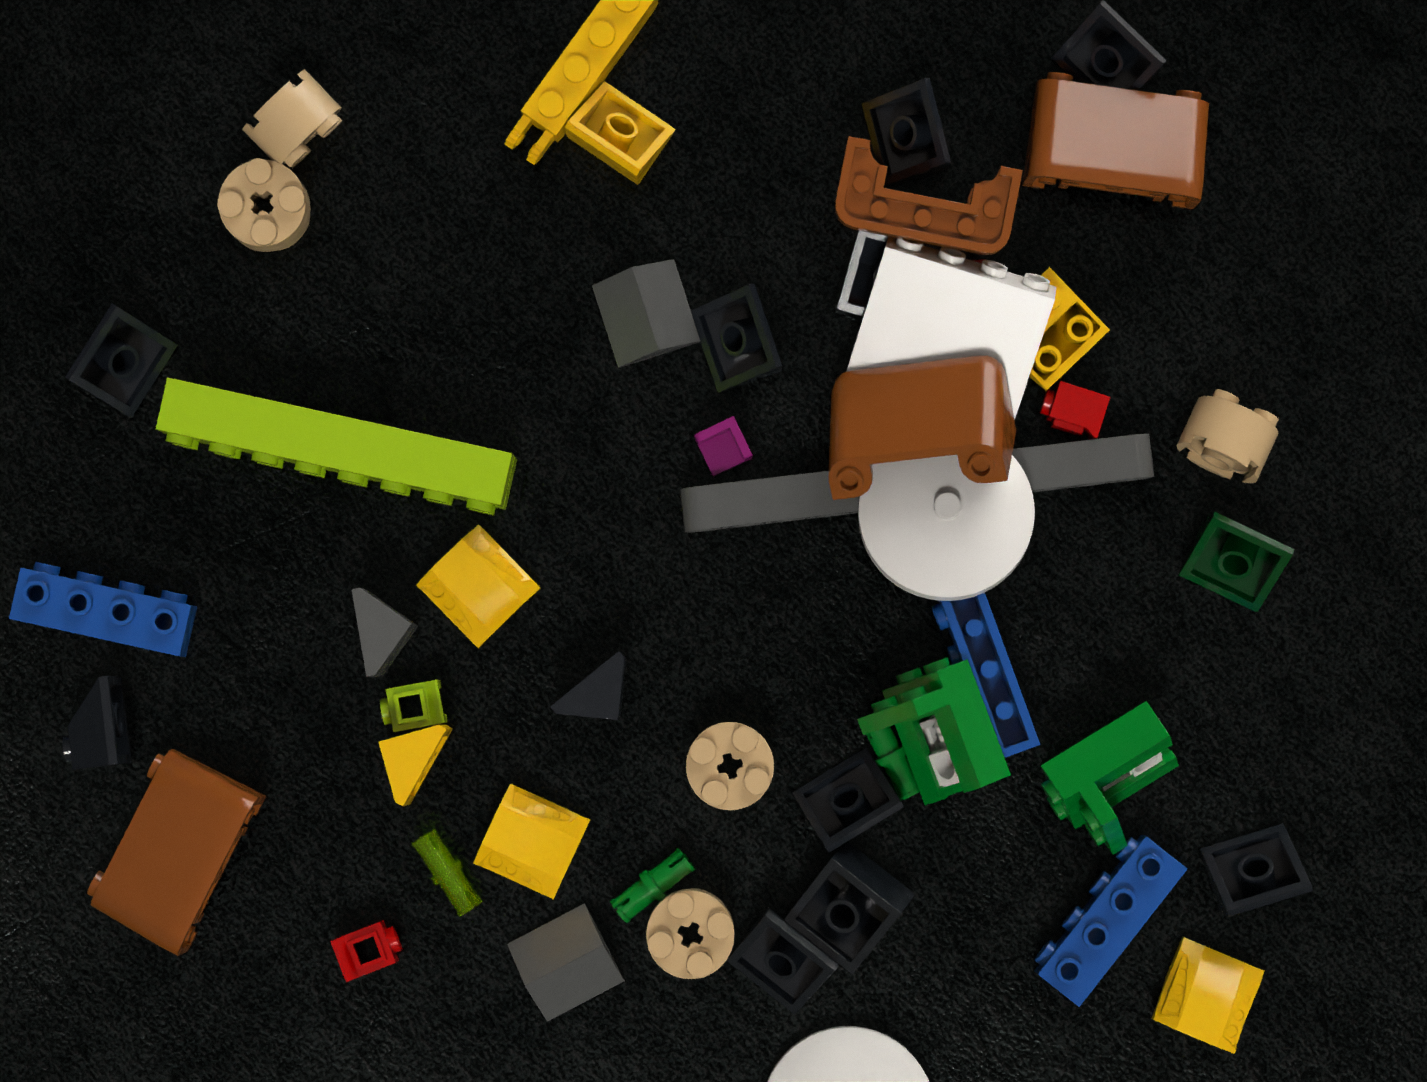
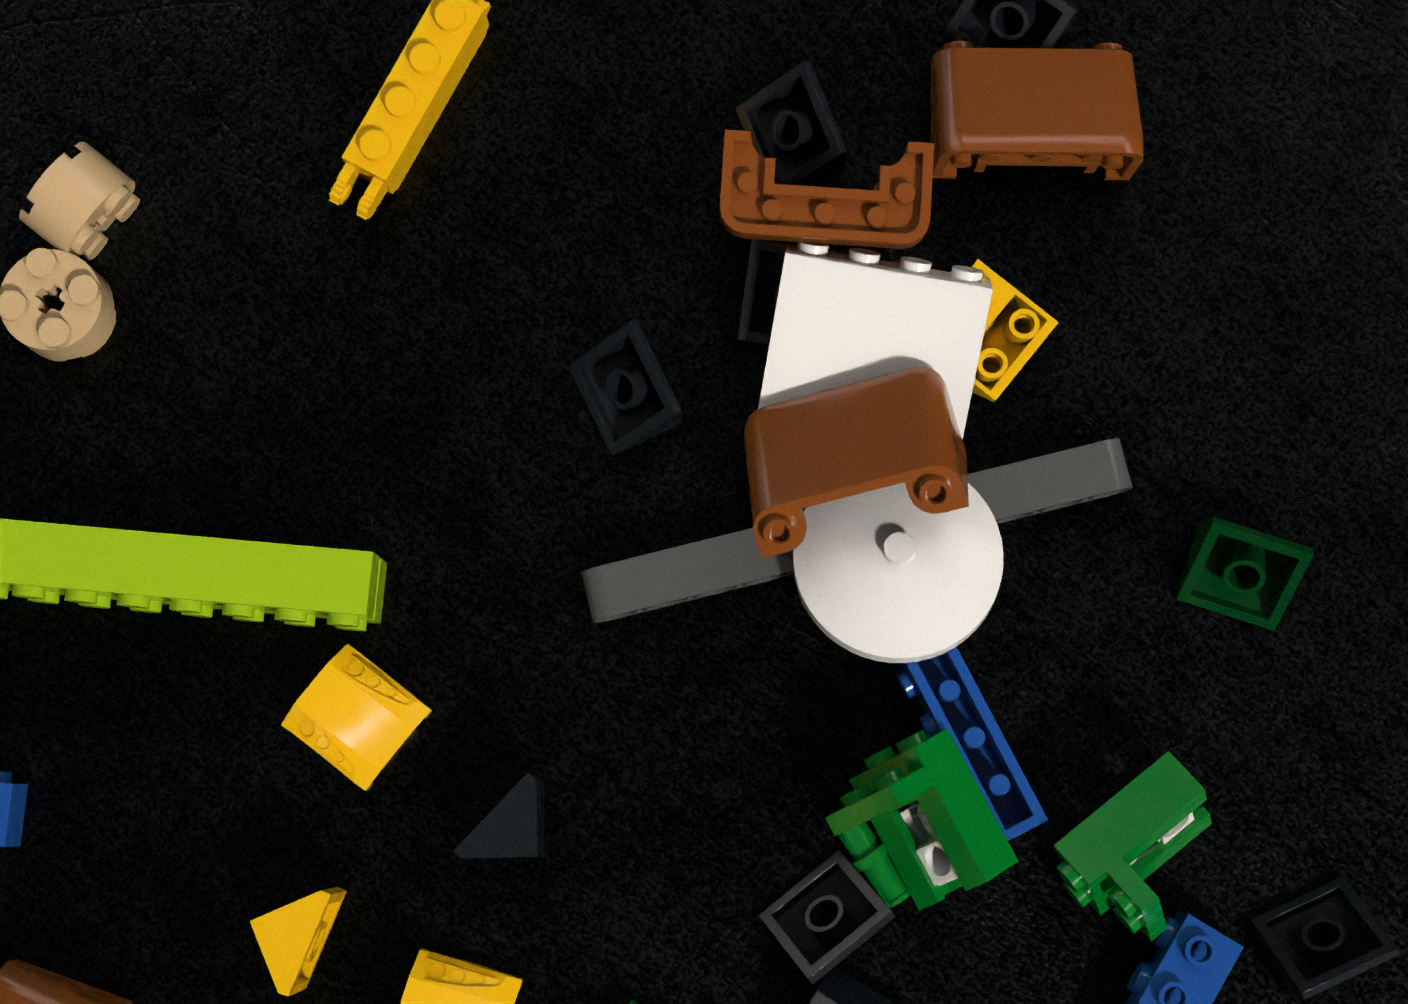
camera: 10 degrees left, 5 degrees down
dark grey slope [352,588,418,677] -> none
lime window [380,680,448,732] -> none
yellow slope [565,81,676,185] -> none
dark grey slope [592,259,700,368] -> none
tan brick [686,722,774,810] -> none
magenta panel [694,416,753,477] -> none
red window [1040,381,1110,440] -> none
tan brick [1177,389,1279,483] -> none

